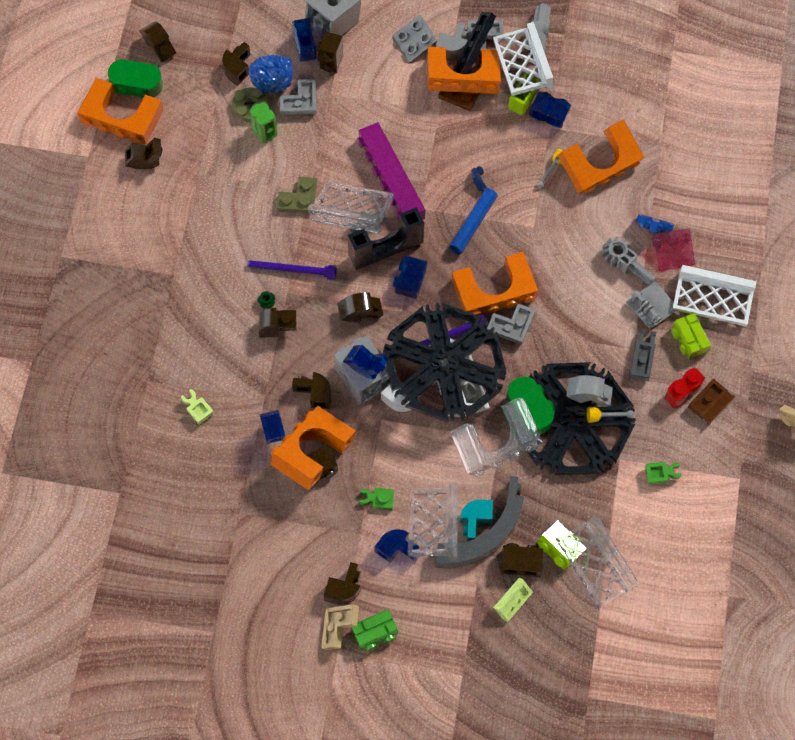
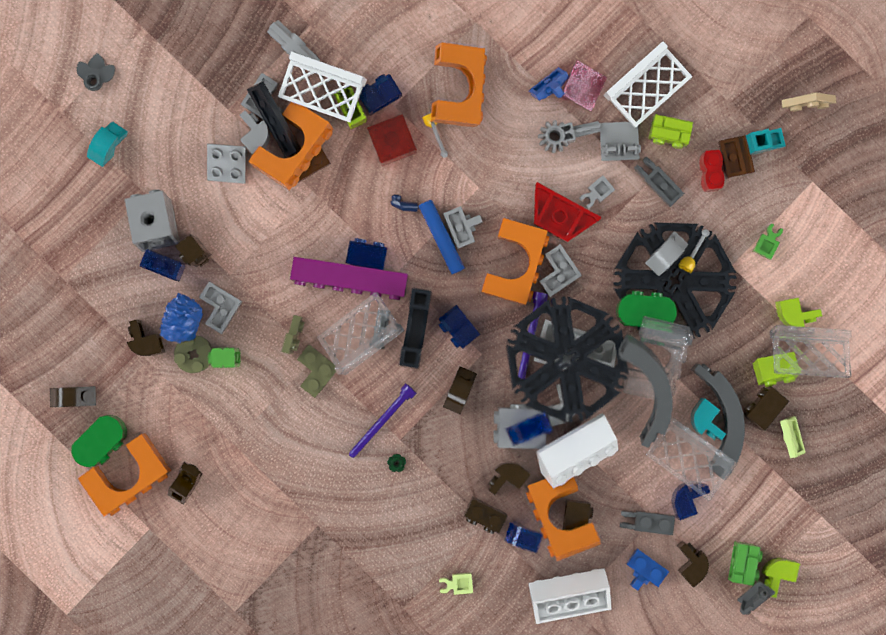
camera: 55 degrees left, 20 degrees up
dark brown brick [259,307,297,338] -> none
tan plate [321,604,359,650] -> none
bright green plate [359,488,394,510] -> none
none -> olive plate [281,315,305,354]
none -> clear blue brick [345,238,388,270]
none -> clear red brick [367,114,417,167]
none -> light grey hinge [443,206,483,249]
none -> dark brown brick [464,496,508,534]
none -> white slope [529,568,611,624]
none -> red wing [534,182,601,242]
none -> white slope [537,413,618,489]
none -> light grey plate [579,176,615,209]
none -> dark grey arch [618,334,673,448]
none -> dark grey hinge [619,511,675,536]
none -> blue hinge [626,548,669,591]
none -> dark grey hinge [737,581,775,615]
none -> teal brick [746,128,786,155]
none -> lime brick [761,558,800,598]
none -> lime brick [775,298,822,329]

